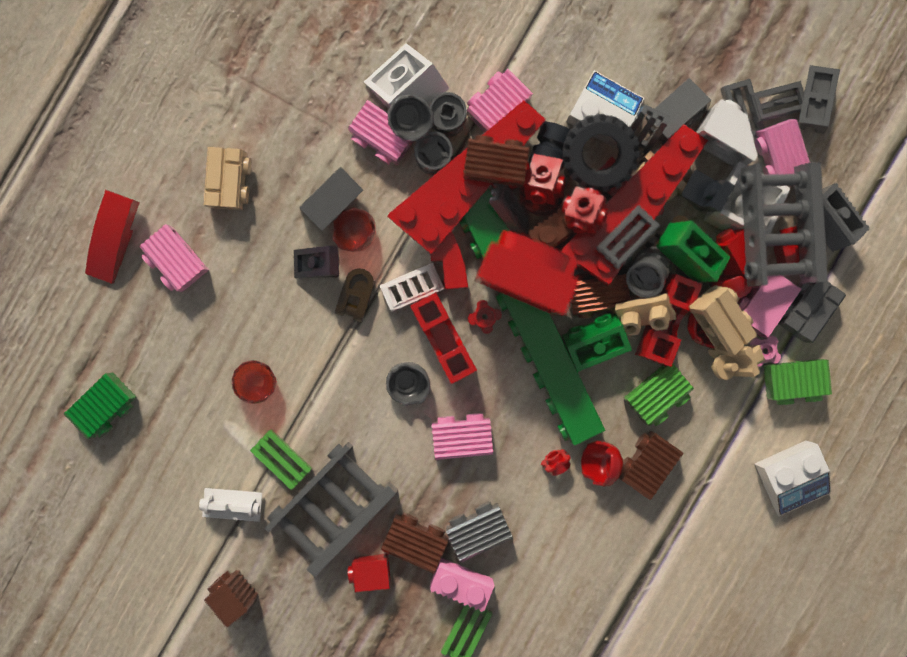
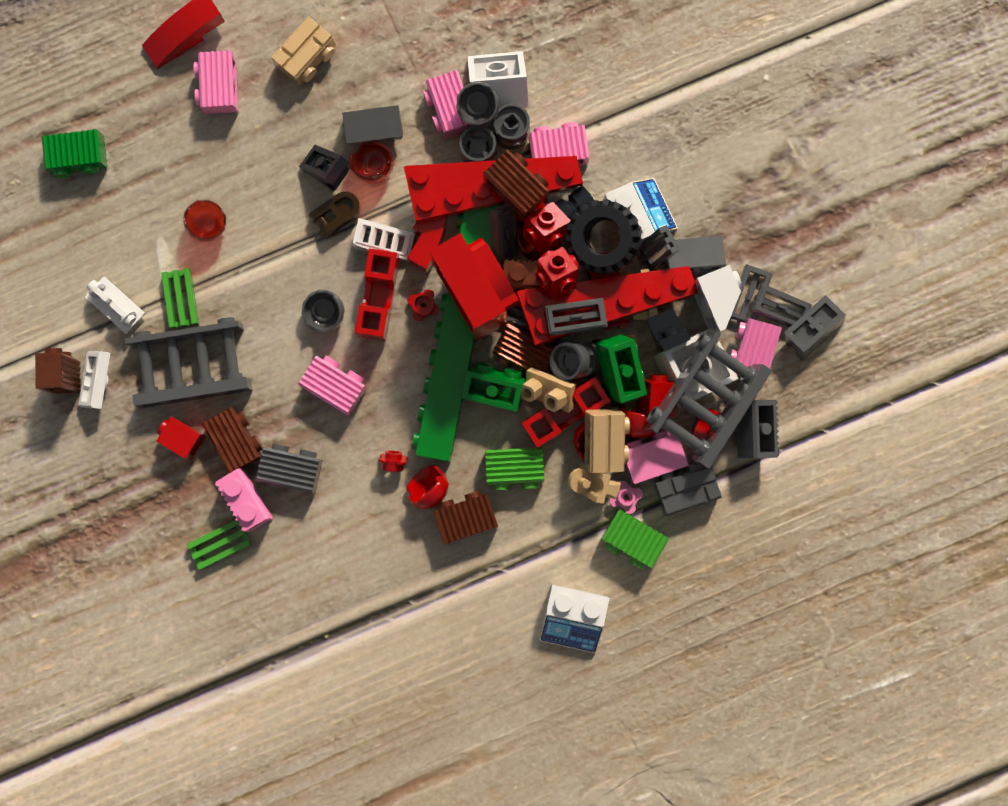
camera: 35 degrees right, 5 degrees down
none -> white plate [78,351,110,409]

